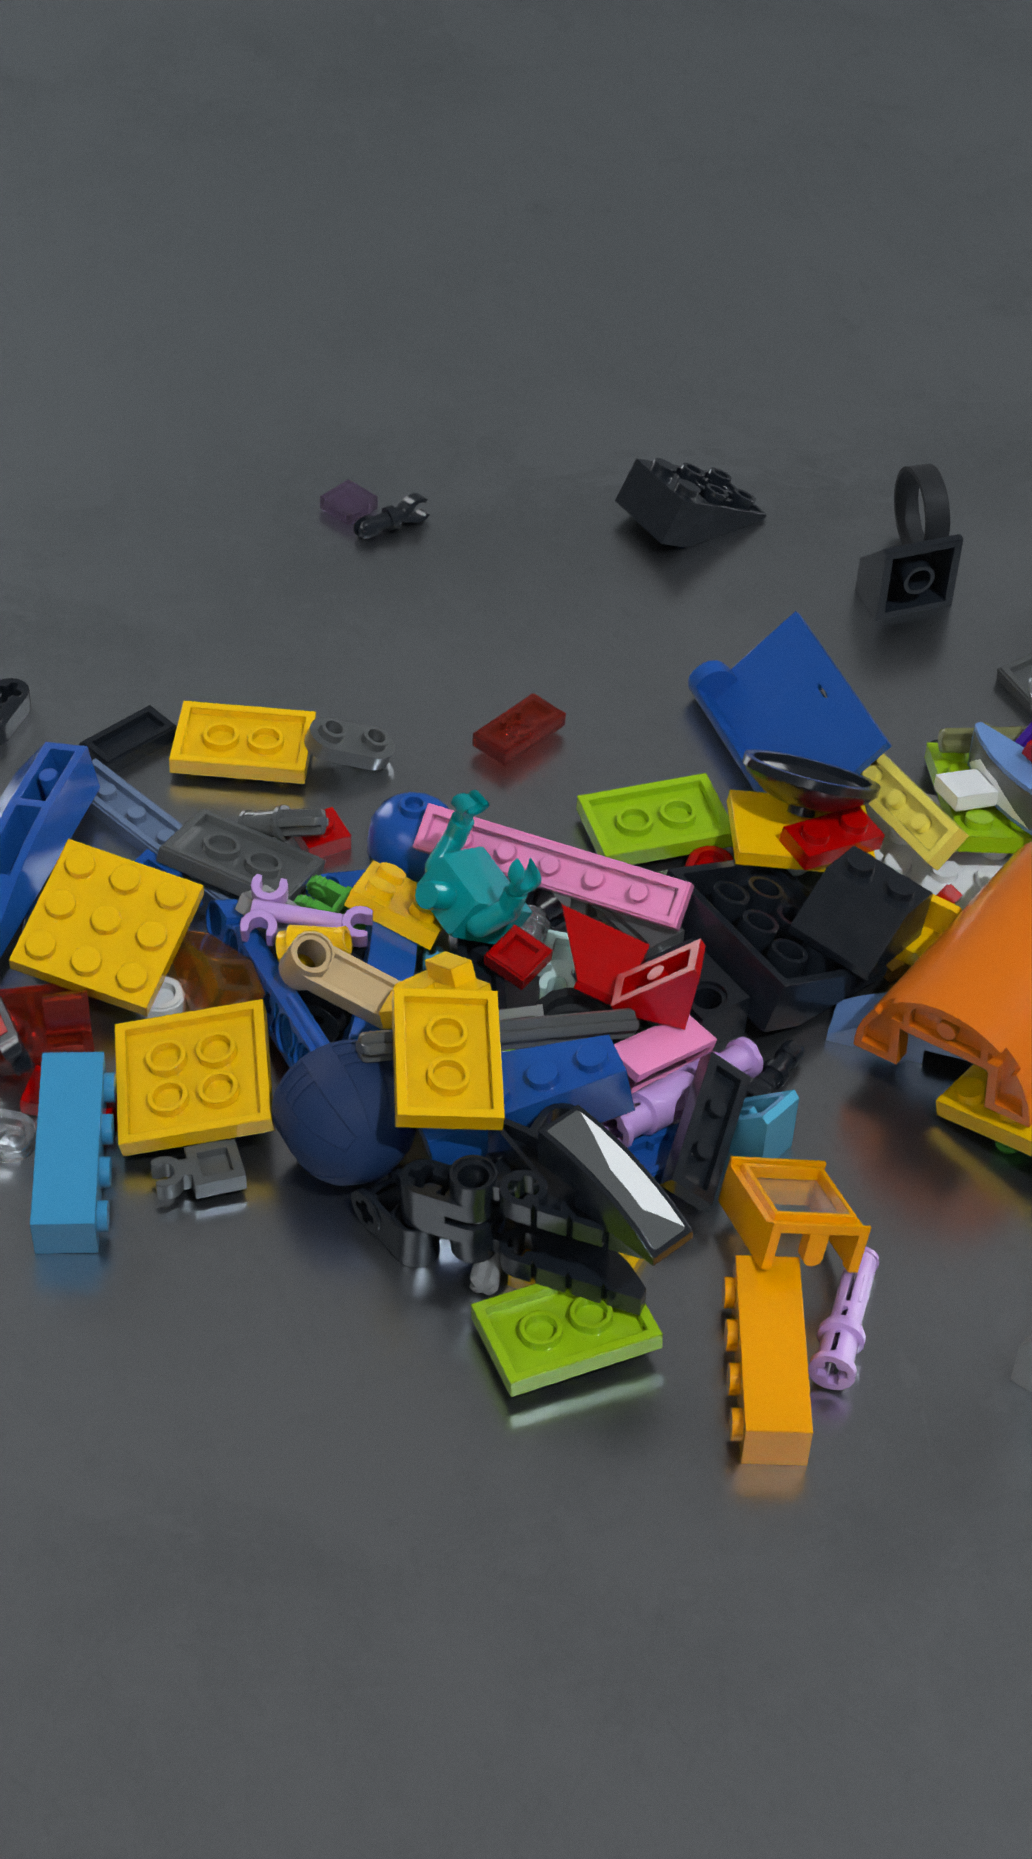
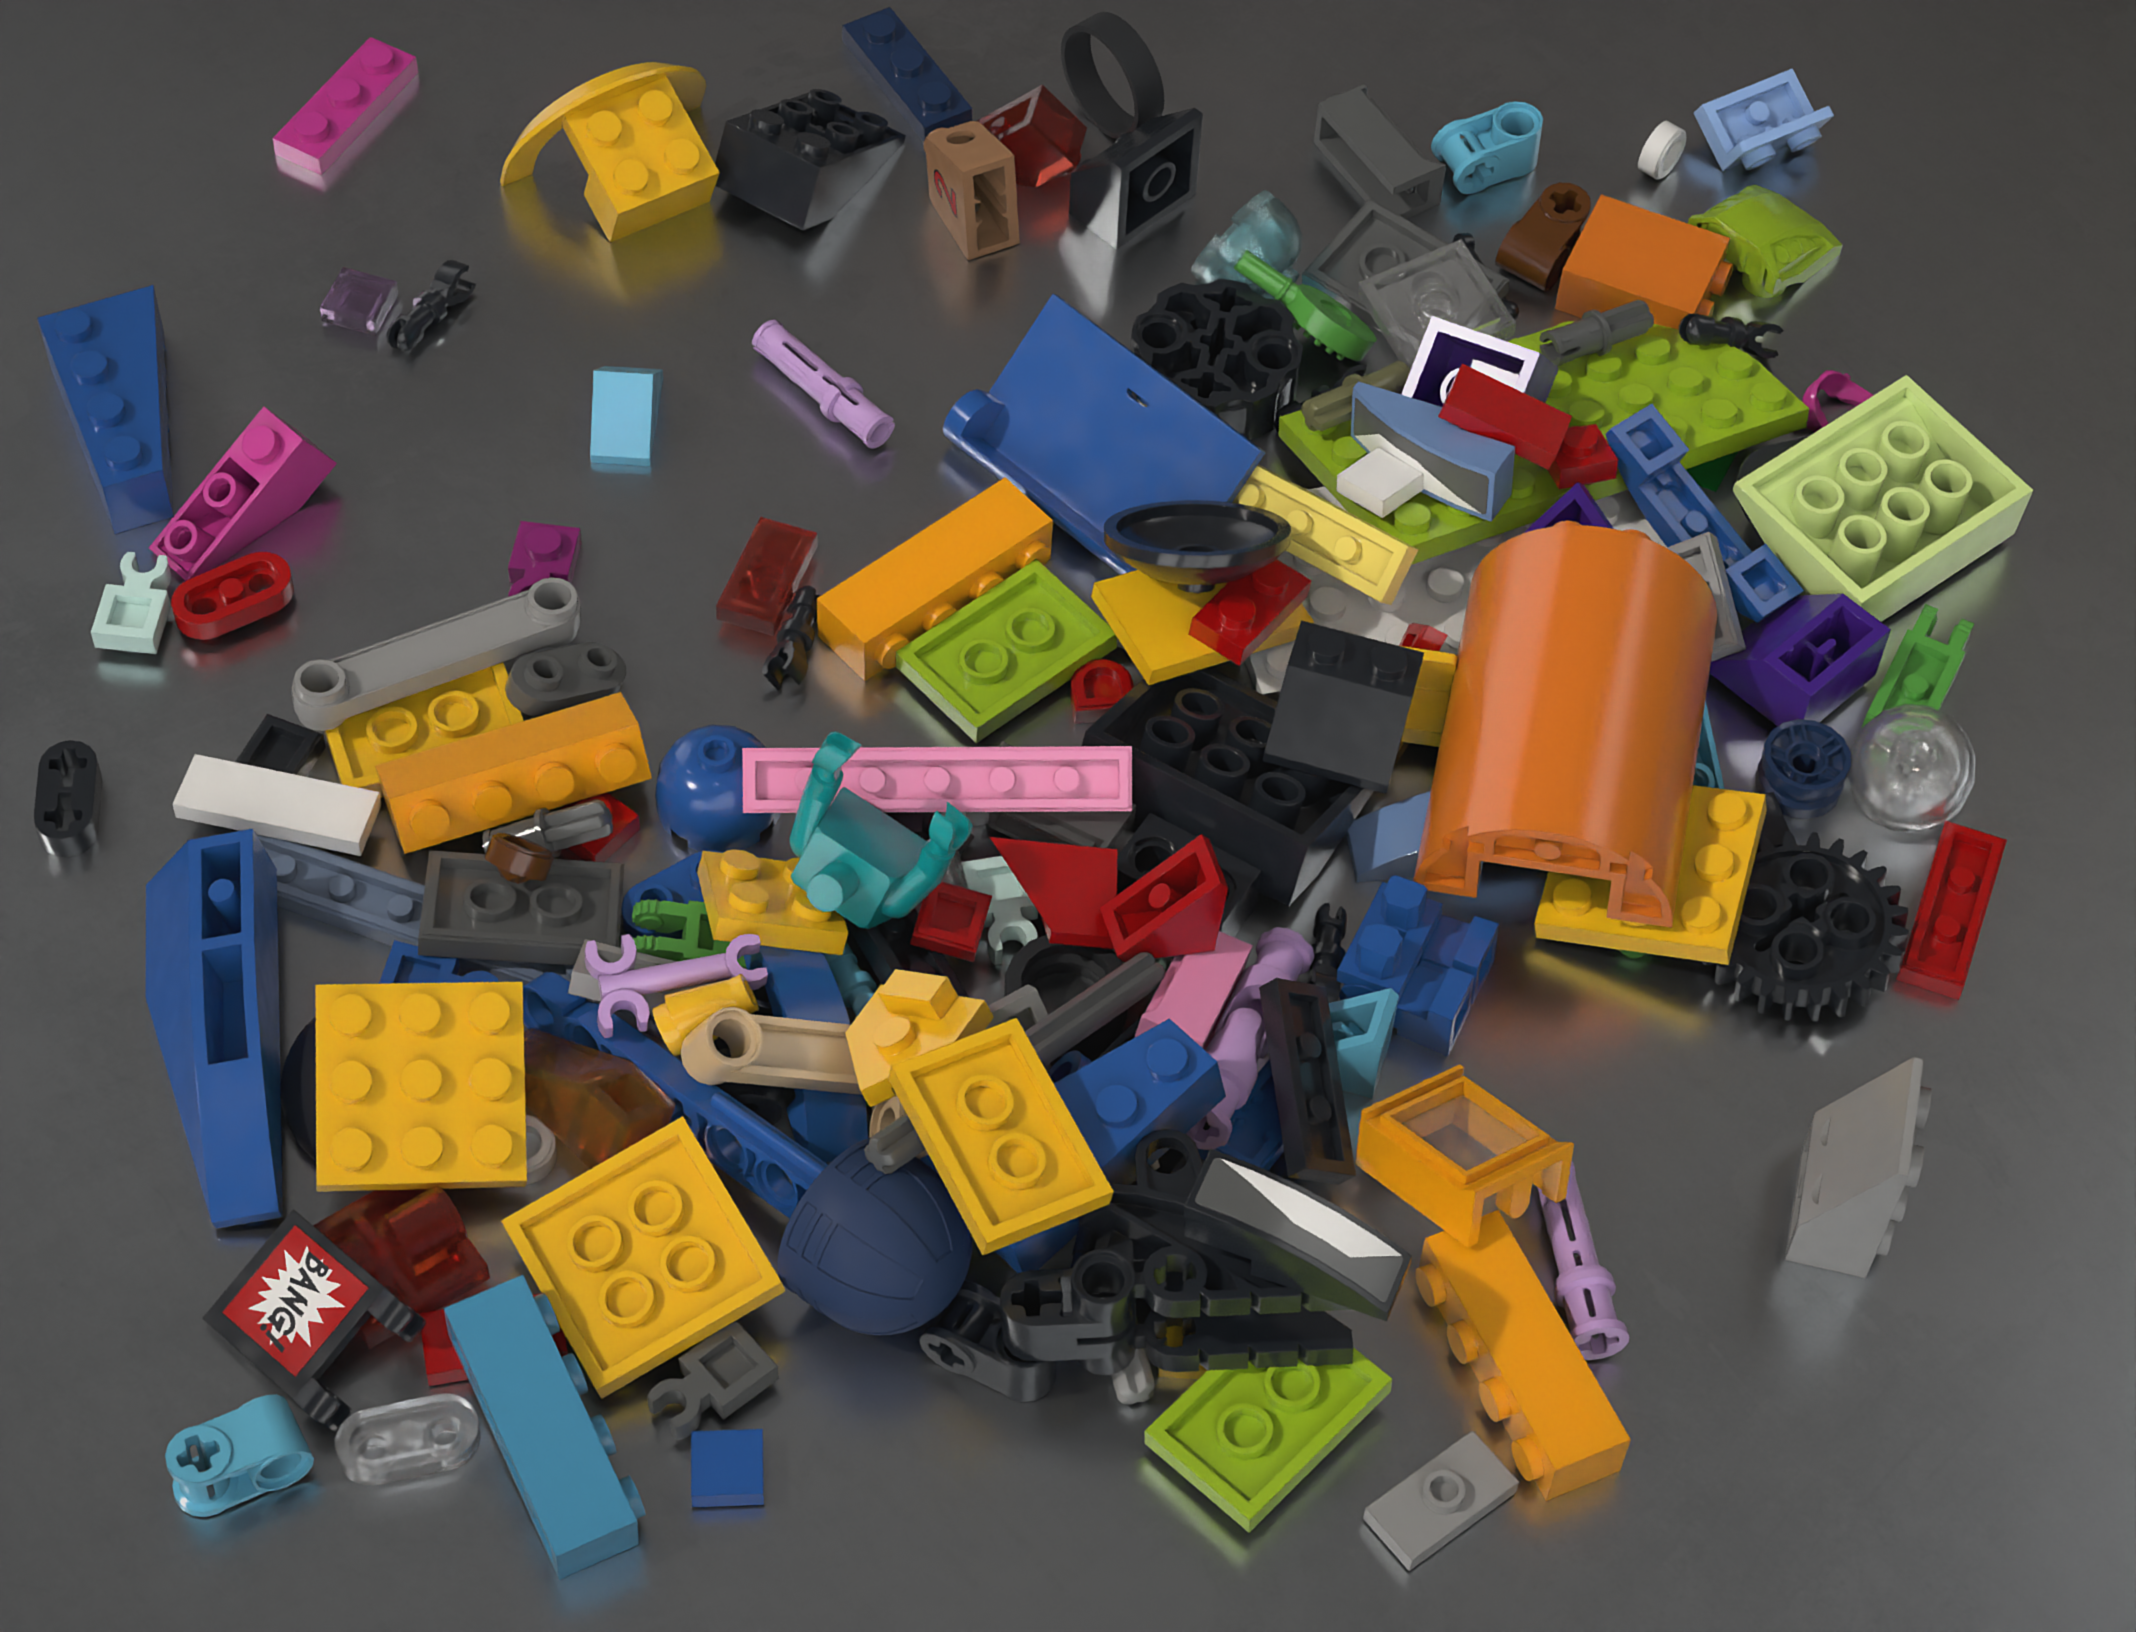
camera: 25 degrees left, 10 degrees up
none -> blue wedge [37,285,174,534]
none -> light aqua plate [91,552,171,654]
none -> dark pink slope [149,406,337,581]
none -> red plate [171,552,294,640]
none -> white tile [172,754,381,856]
none -> dark pink plate [272,37,418,175]
none -> light grey piece [291,578,581,731]
none -> light orange brick [375,692,652,854]
none -> reddish brown tile [484,833,554,884]
none -> yellow piece [500,62,720,243]
none -> magenta plate [508,521,582,597]
none -> medium azure slope [590,366,664,467]
none -> blue tile [691,1429,764,1507]
none -> lavender pin [752,319,895,449]
none -> black piece [762,585,821,691]
none -> light orange brick [817,477,1053,681]
none -> dark blue plate [842,7,973,143]
none -> medium nougat torso [923,121,1020,261]
none -> clear red slope [977,84,1087,188]
none -> black connector [1130,278,1303,440]
none -> clear light blue cylinder [1190,190,1302,298]
none -> bright green piece [1233,249,1377,361]
none -> blue hips [1337,875,1499,1057]
none -> light grey plate [1363,1430,1519,1571]

